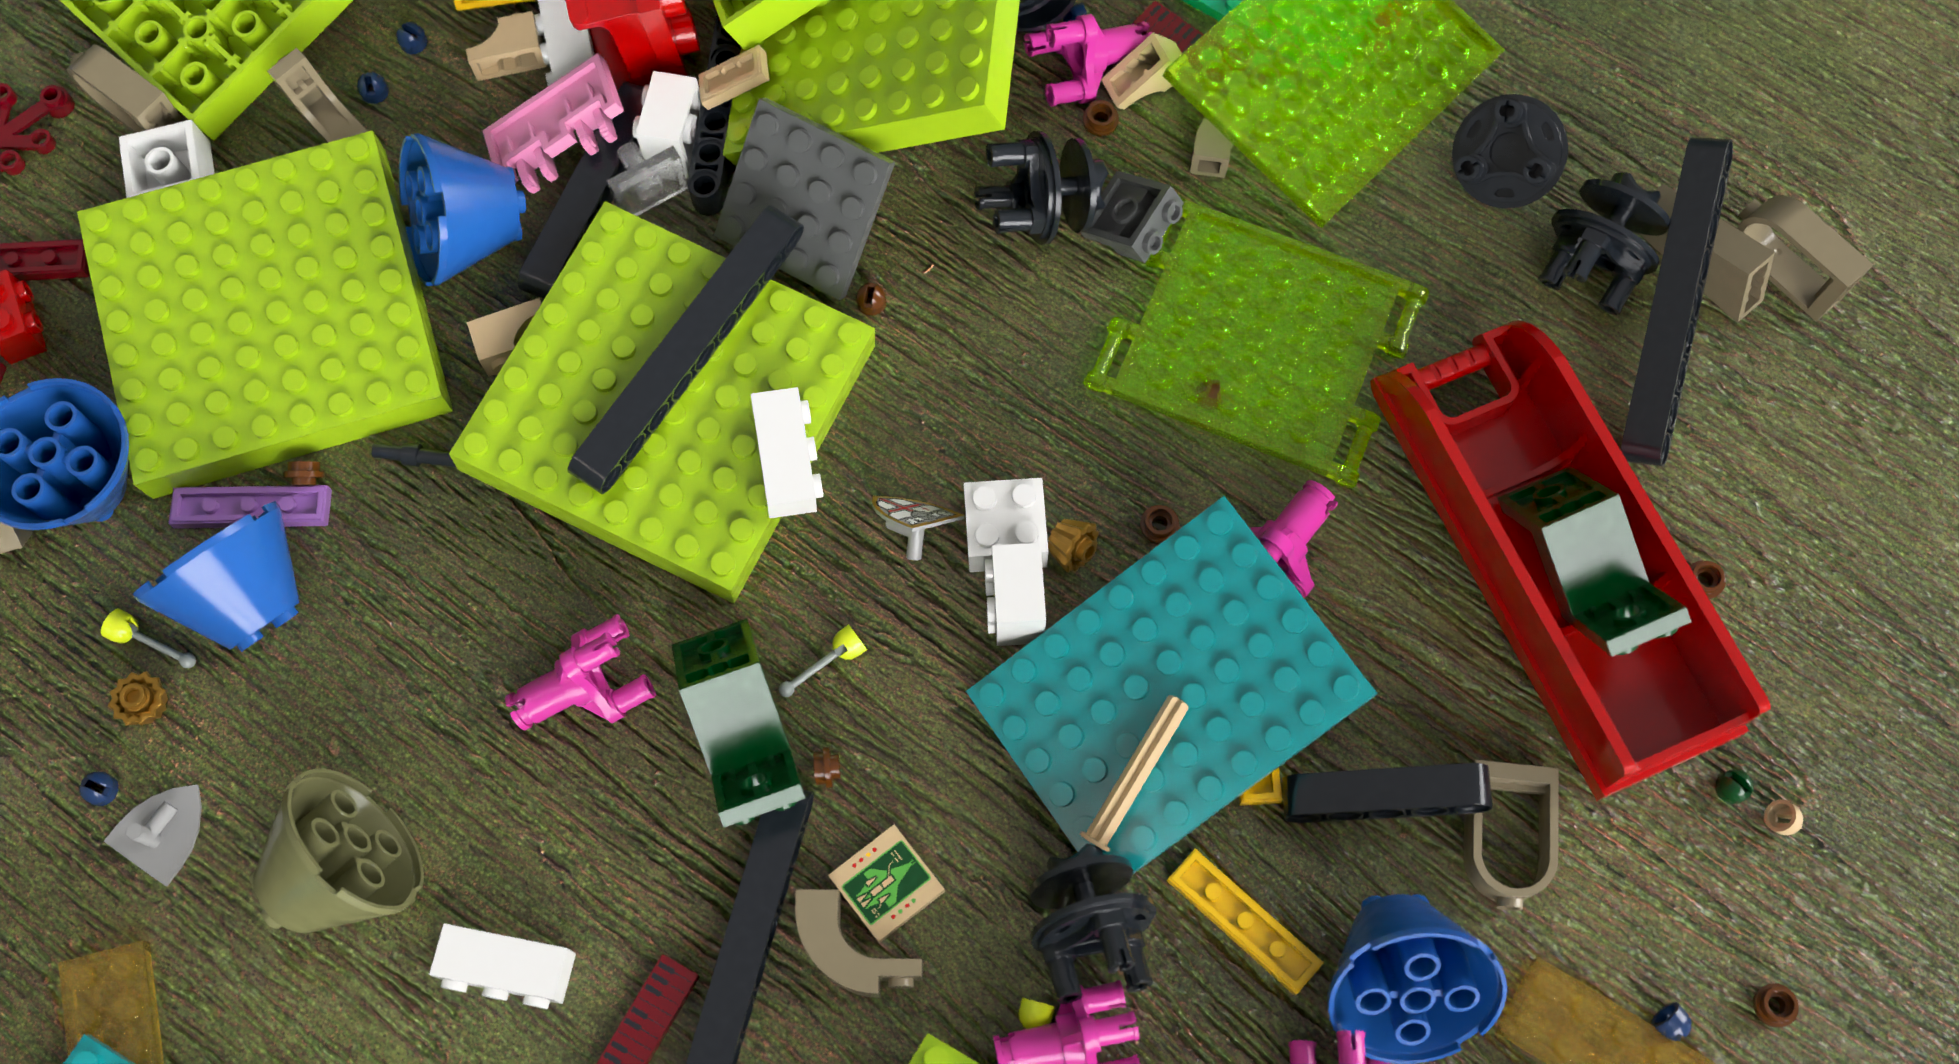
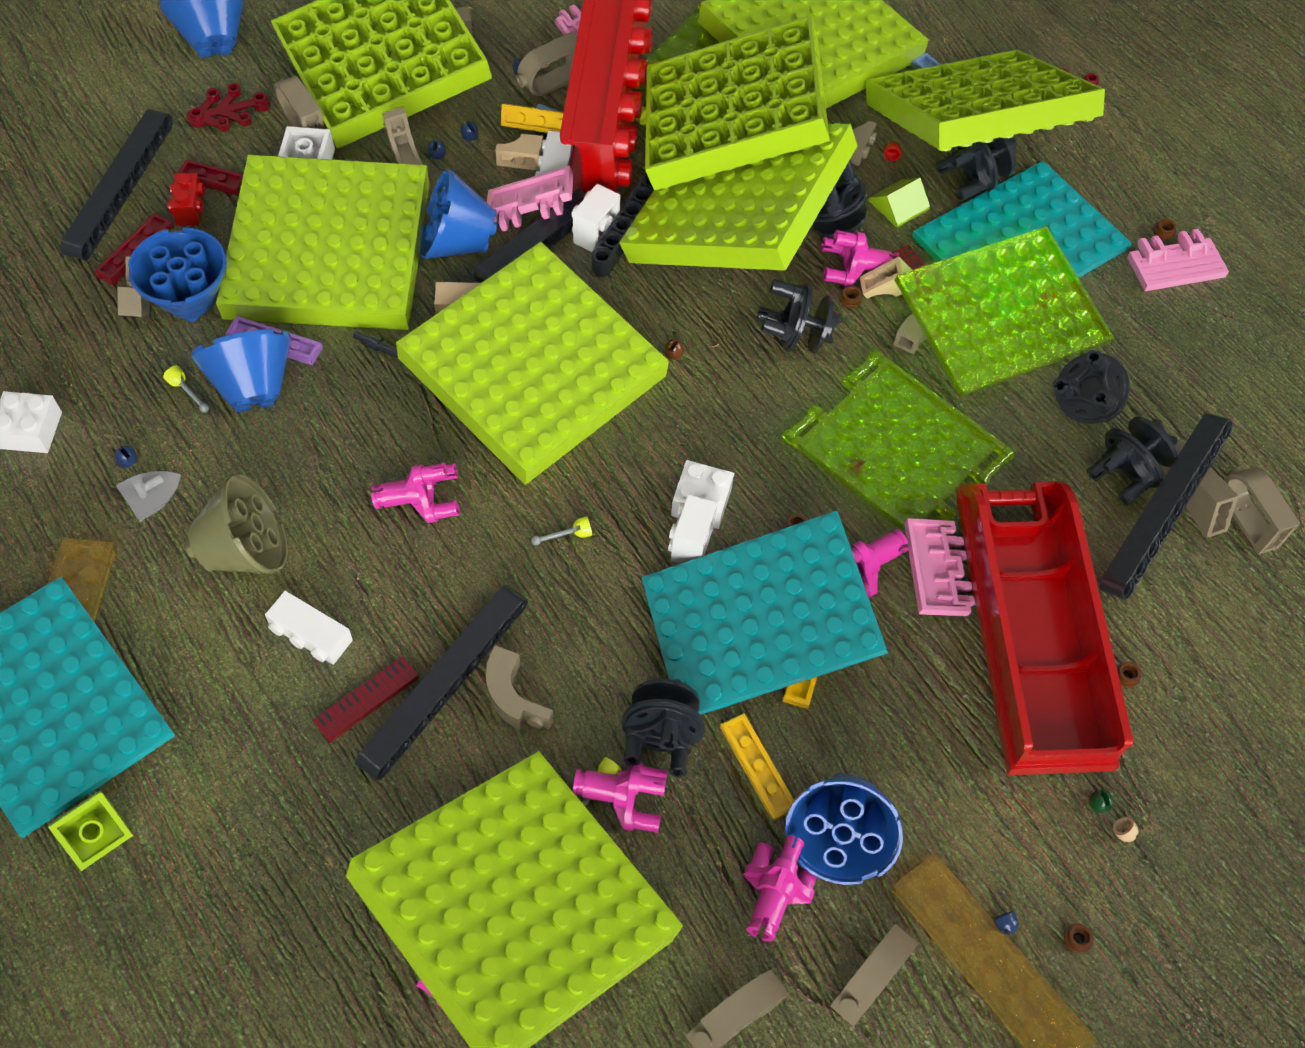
camera: 15 degrees right, 10 degrees down
pearl gold piece [108,671,168,726] -> none
reddish brown plate [283,461,324,486] -> none
black beam [568,205,804,494] -> none
clear tile [607,142,688,216] -> none
dark green bracket [672,619,805,828] -> none
tan plate [698,45,769,110] -> none
dark grey plate [714,97,895,300] -> none
white brick [751,387,823,519] -> none
reddish brown plate [813,747,841,788] -> none
tile [828,824,945,943] -> none
shield [872,495,965,561] -> none
pearl gold piece [1048,519,1099,572] -> none
dark grey plate [1080,171,1184,263] -> none
tan axle [1080,695,1188,852] -> none
black beam [1282,763,1493,823] -> none
dark tan window [1463,759,1559,911] -> none
bracket [1497,466,1691,657] -> none
none -> bright pink hinge [904,518,975,616]

